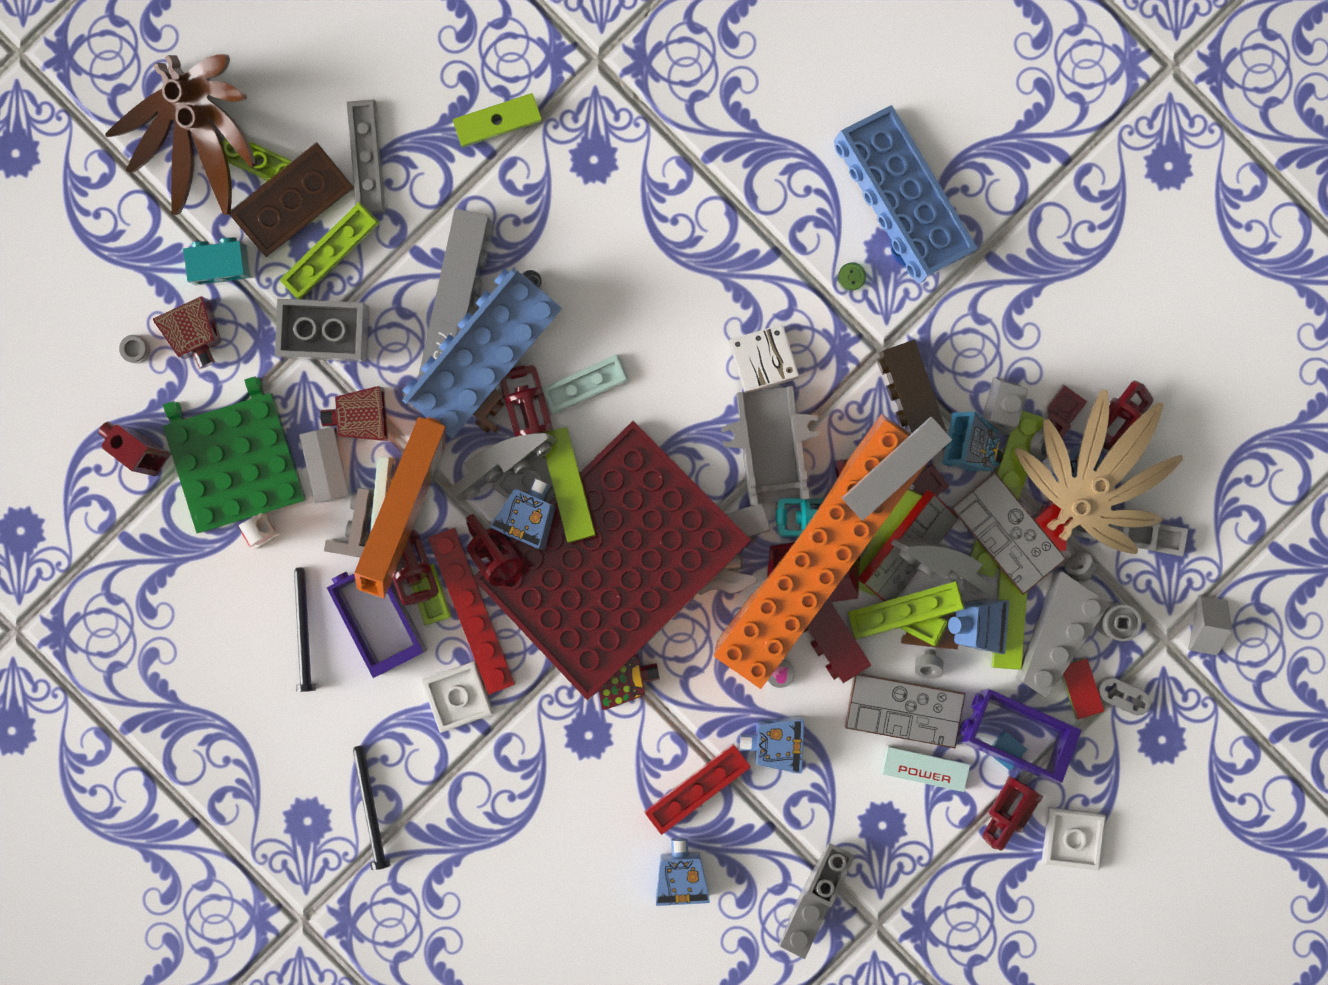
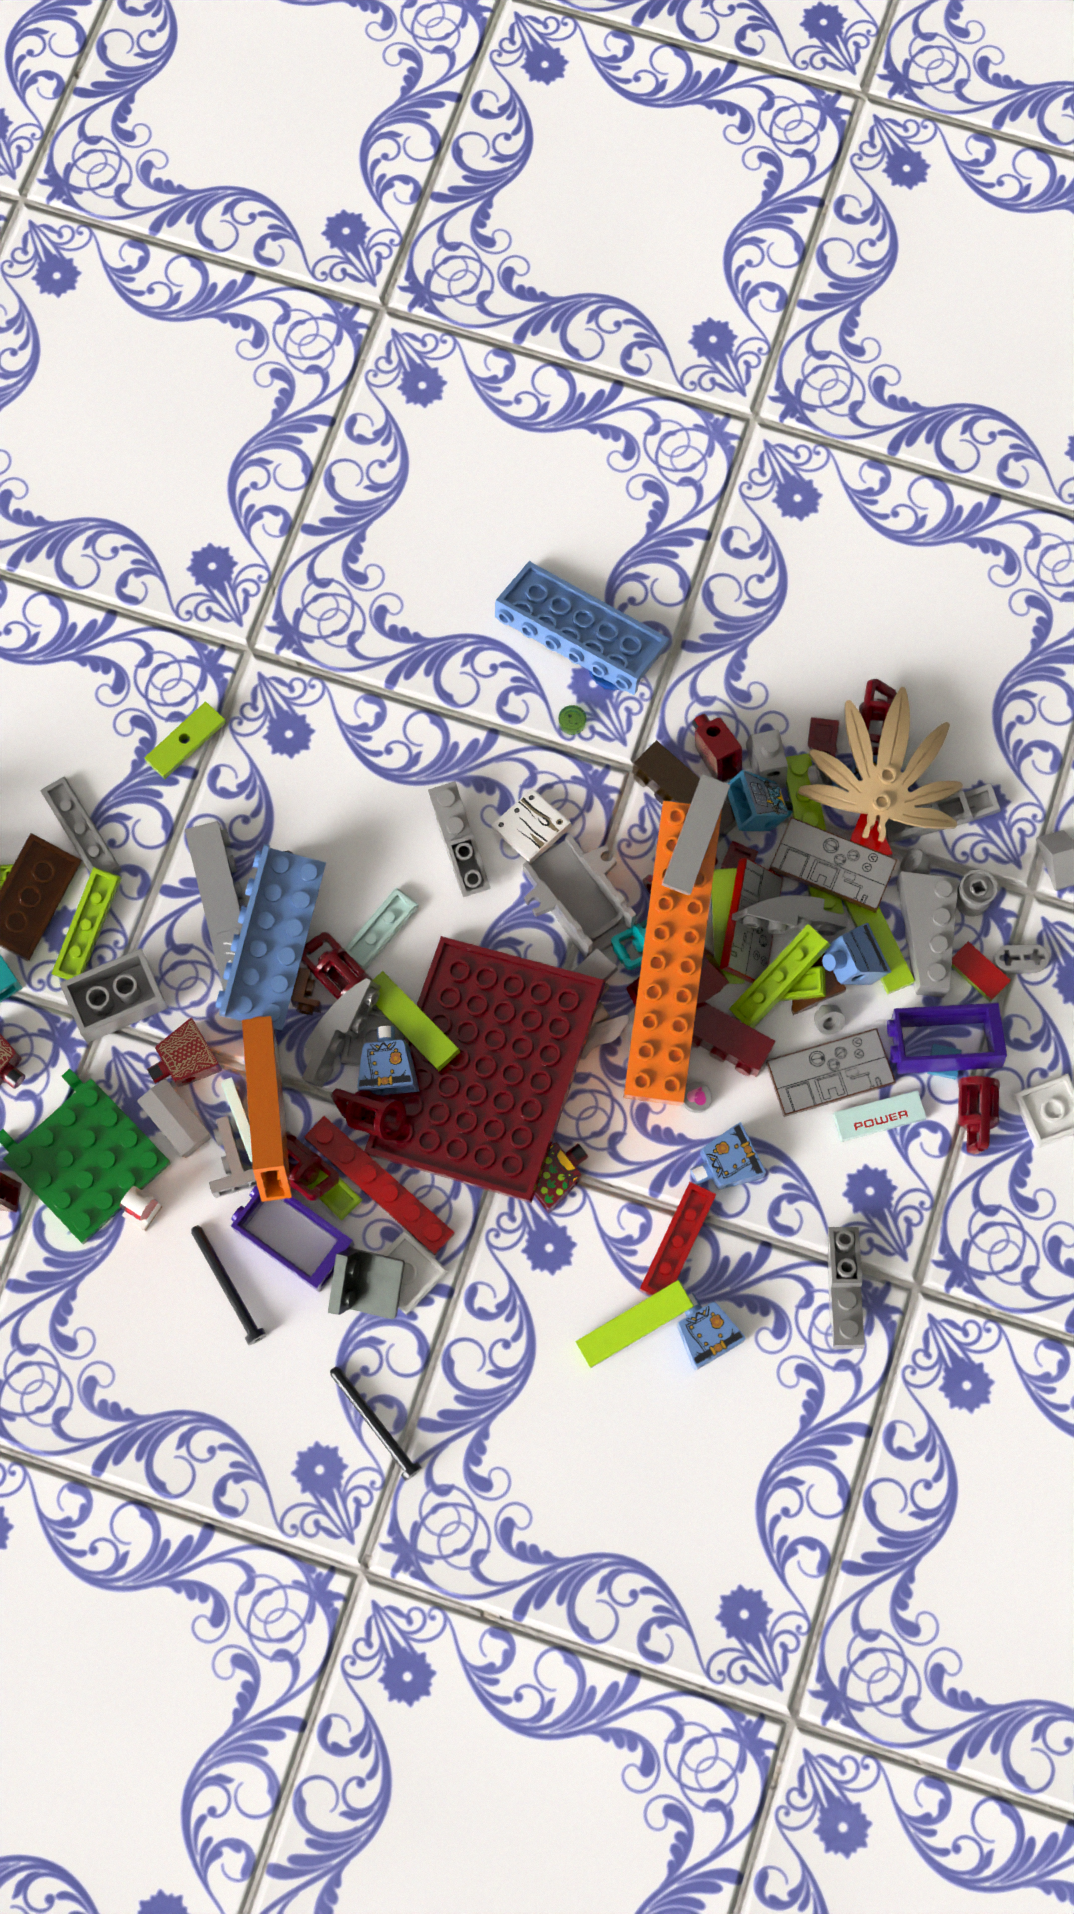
camera: 25 degrees left, 15 degrees down
none -> bracket [328,1248,405,1319]
none -> light grey slope [428,781,491,897]
none -> lime tile [575,1280,695,1368]
none -> dark red torso [692,714,742,782]

